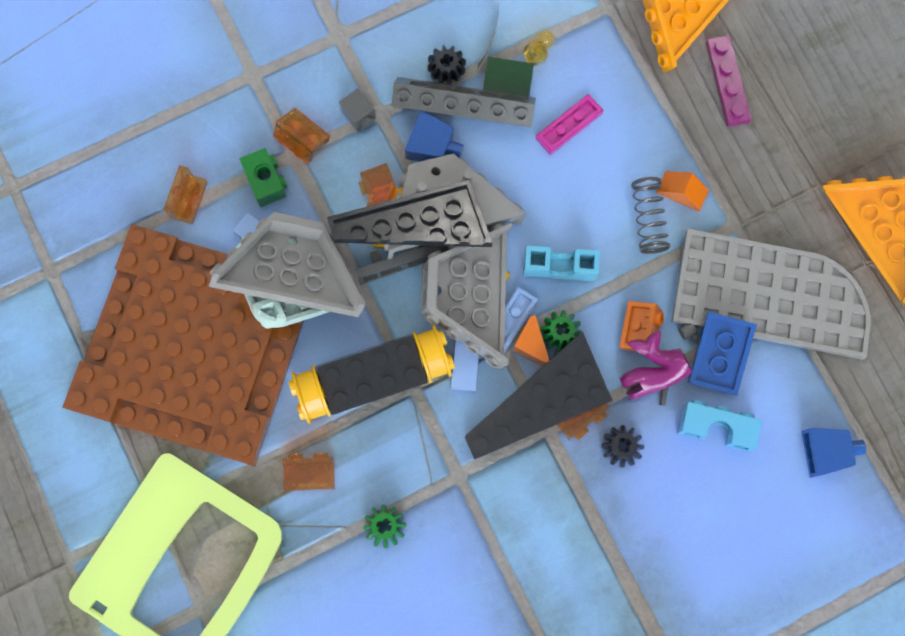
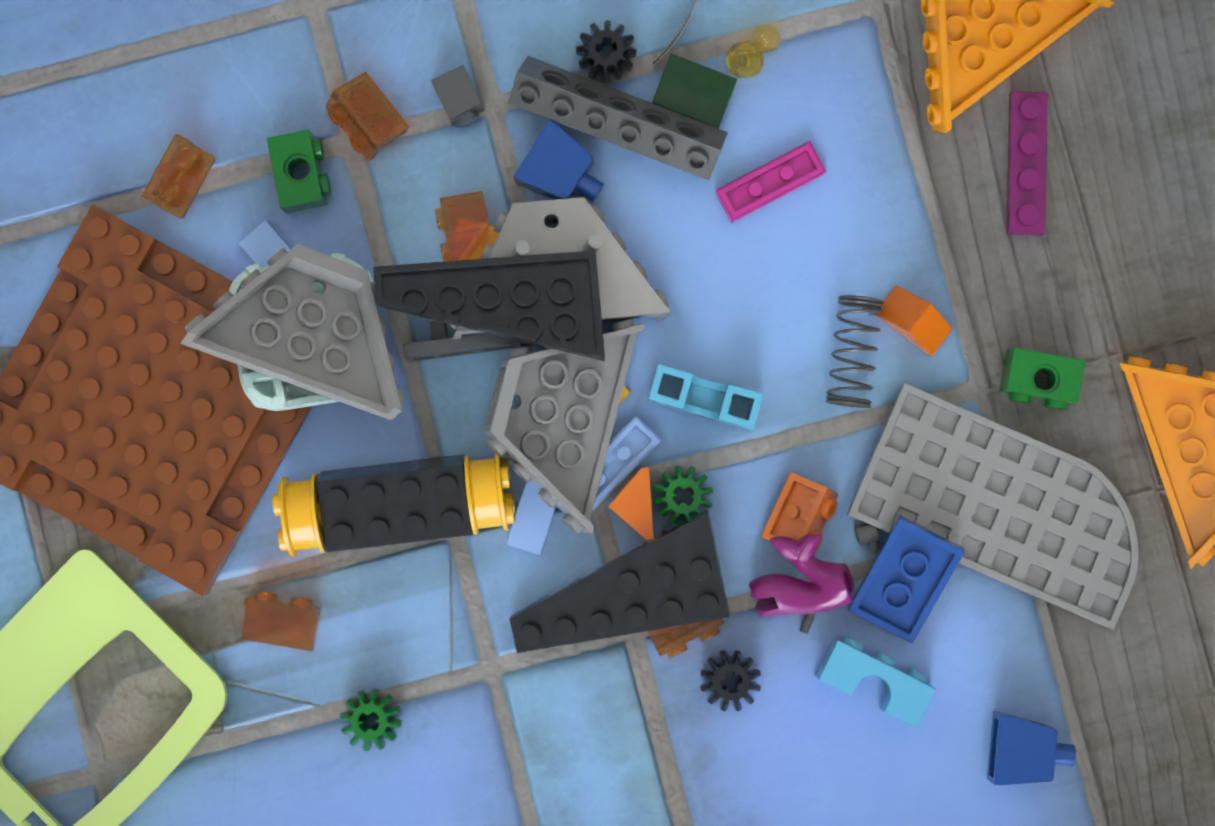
camera: 15 degrees right, 10 degrees up
none -> green brick [999,347,1086,410]

